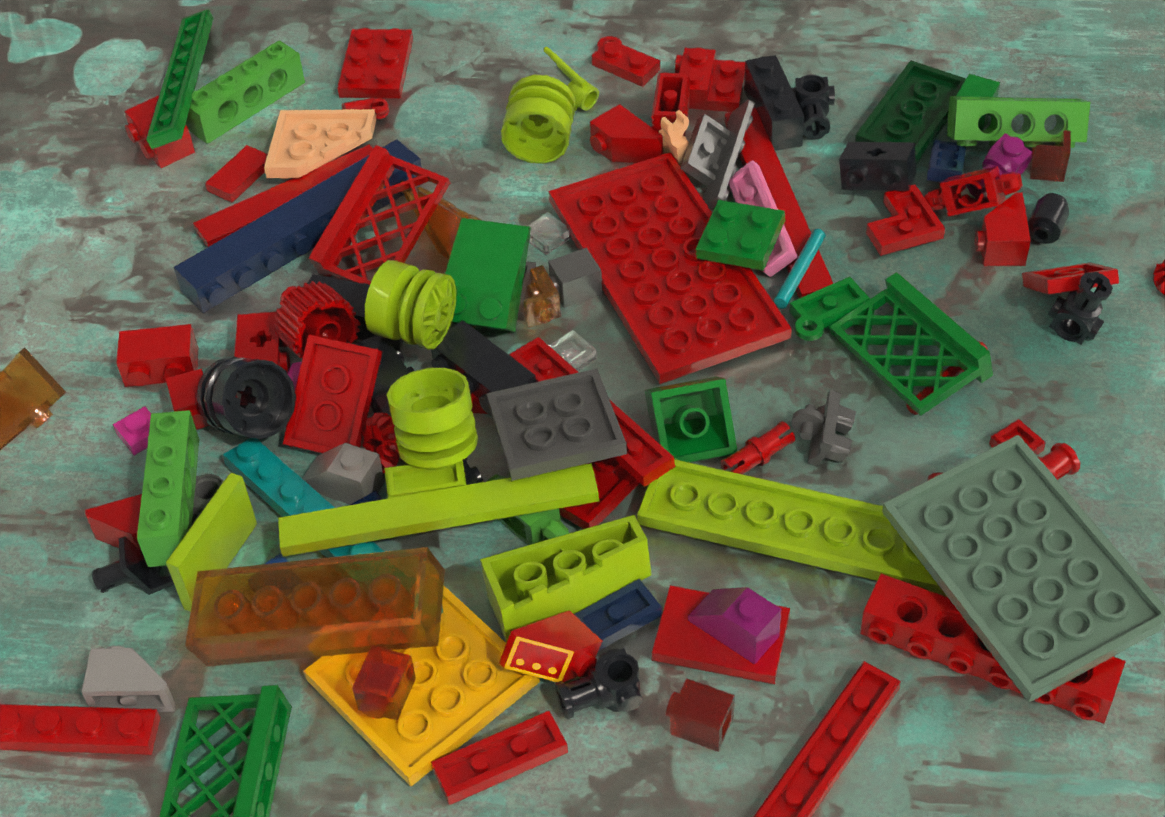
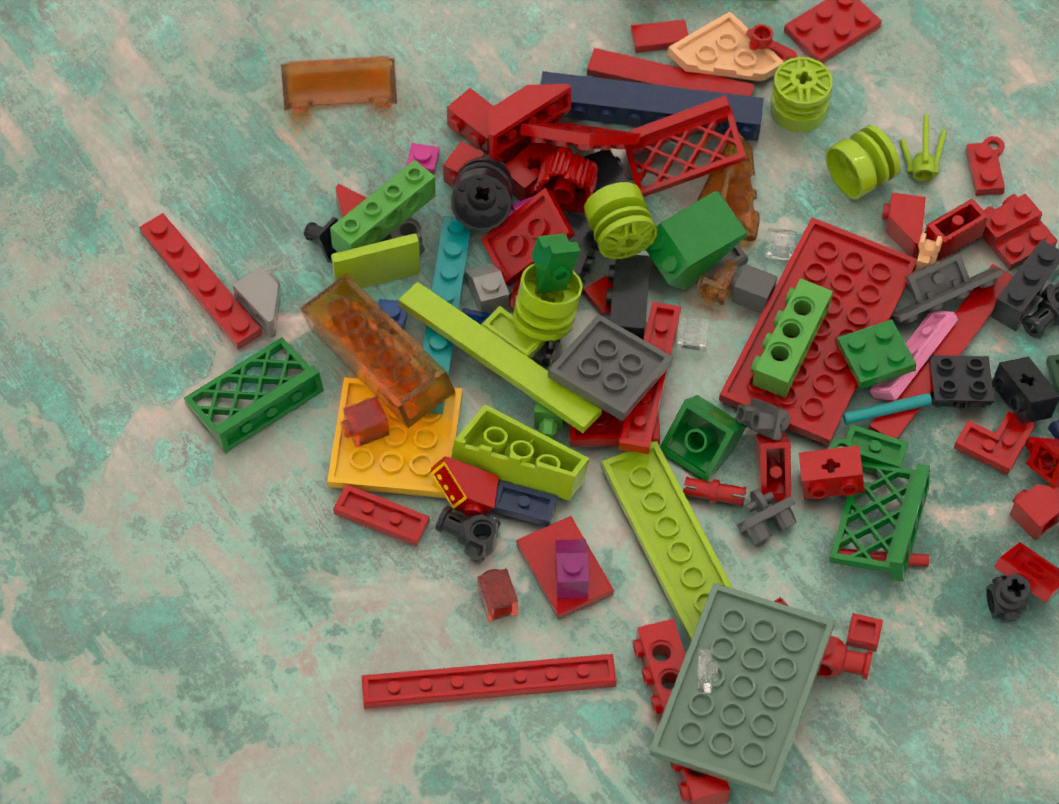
camera: 45 degrees right, 10 degrees up
none -> red wedge [488,84,571,164]
none -> red plate [520,123,640,151]
none -> green brick [531,234,581,293]
none -> clear plate [698,650,718,693]
none -> dark grey hips [736,398,790,440]
none -> red plate [746,24,776,50]
none -> bright green brick [750,278,833,398]
none -> red slope [755,432,792,502]
none -> lime wheel [770,57,833,132]
none -> red brick [798,446,865,500]
none -> black hinge [929,355,995,408]

